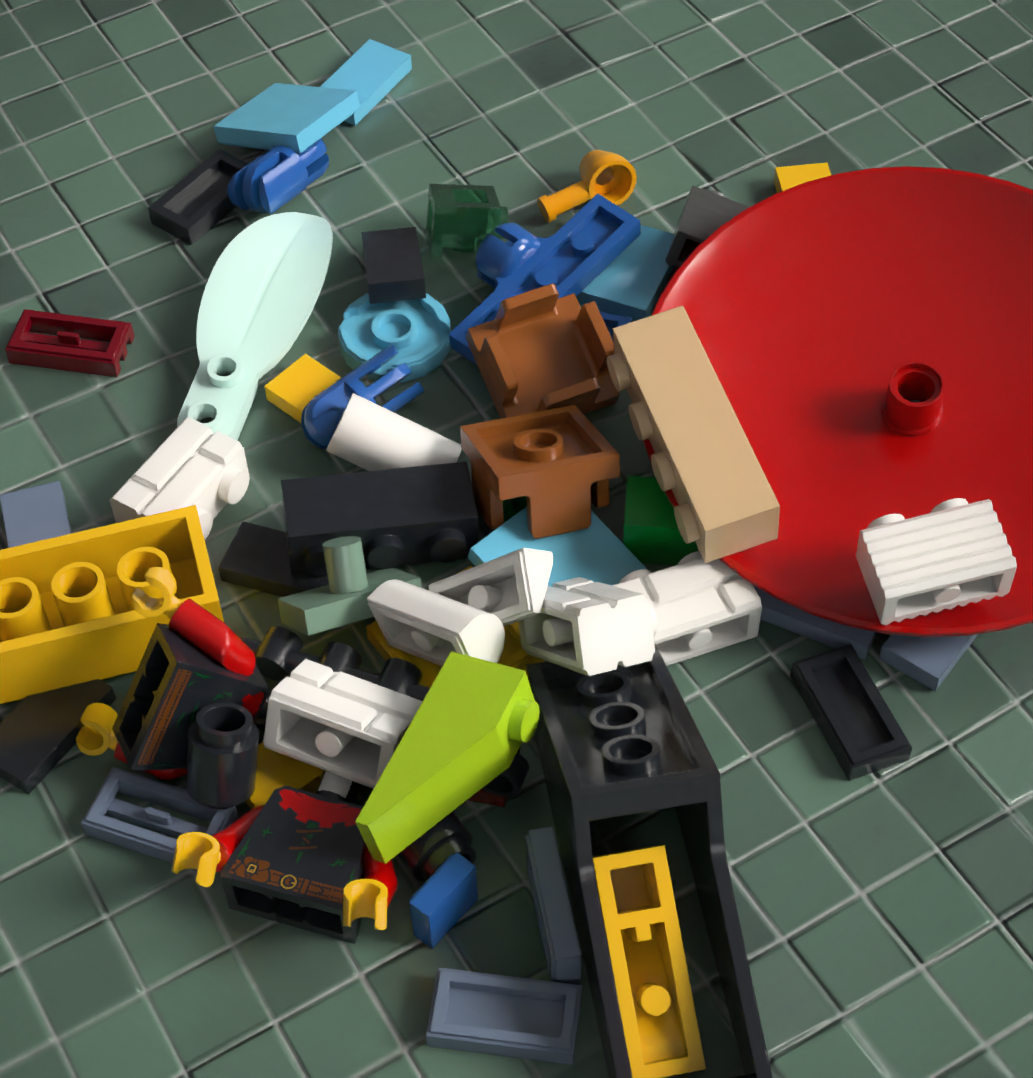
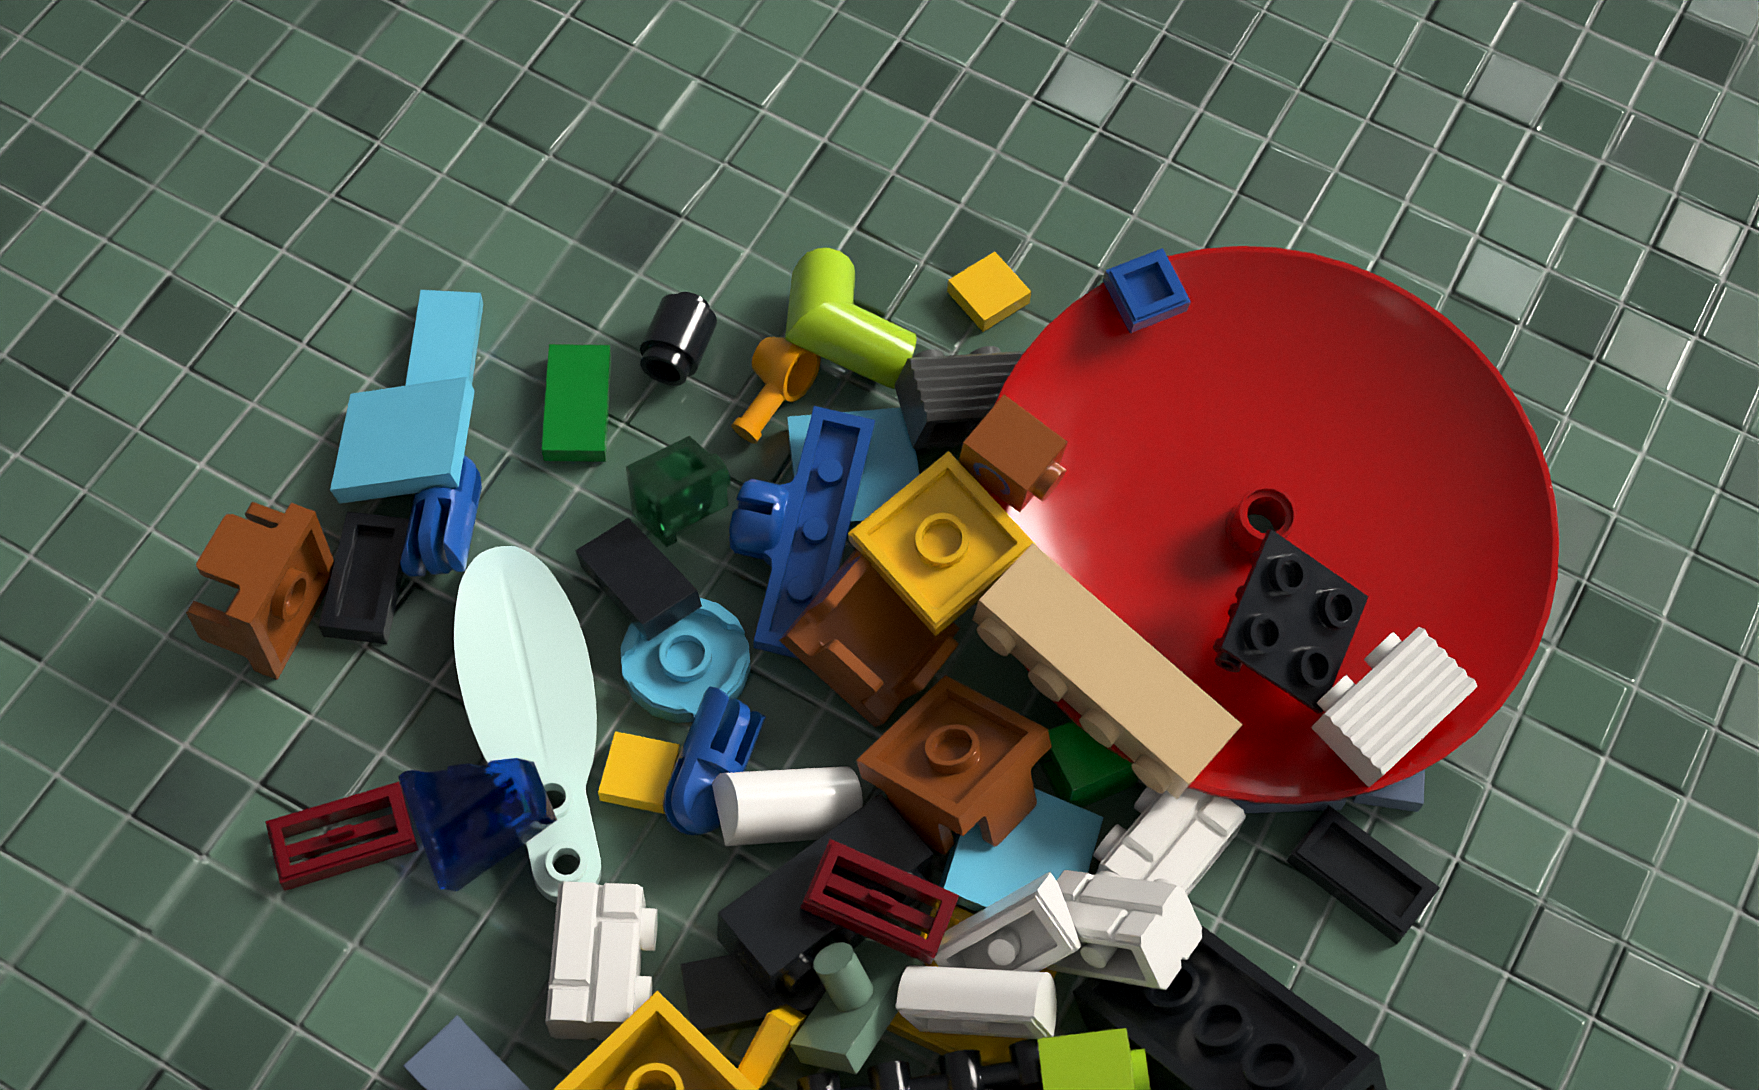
camera: 35 degrees left, 10 degrees up
none -> dark orange panel [186,502,334,680]
none -> clear blue wing [398,758,557,891]
none -> green tile [542,344,612,462]
none -> black brick [640,292,717,386]
none -> yellow tile [737,1004,807,1090]
none -> lime brick [785,248,917,389]
none -> dark red tile [800,839,959,965]
none -> yellow tile [848,451,1037,636]
none -> dark orange brick [959,395,1068,513]
none -> blue tile [1102,248,1191,333]
none -> black hinge [1213,529,1369,714]

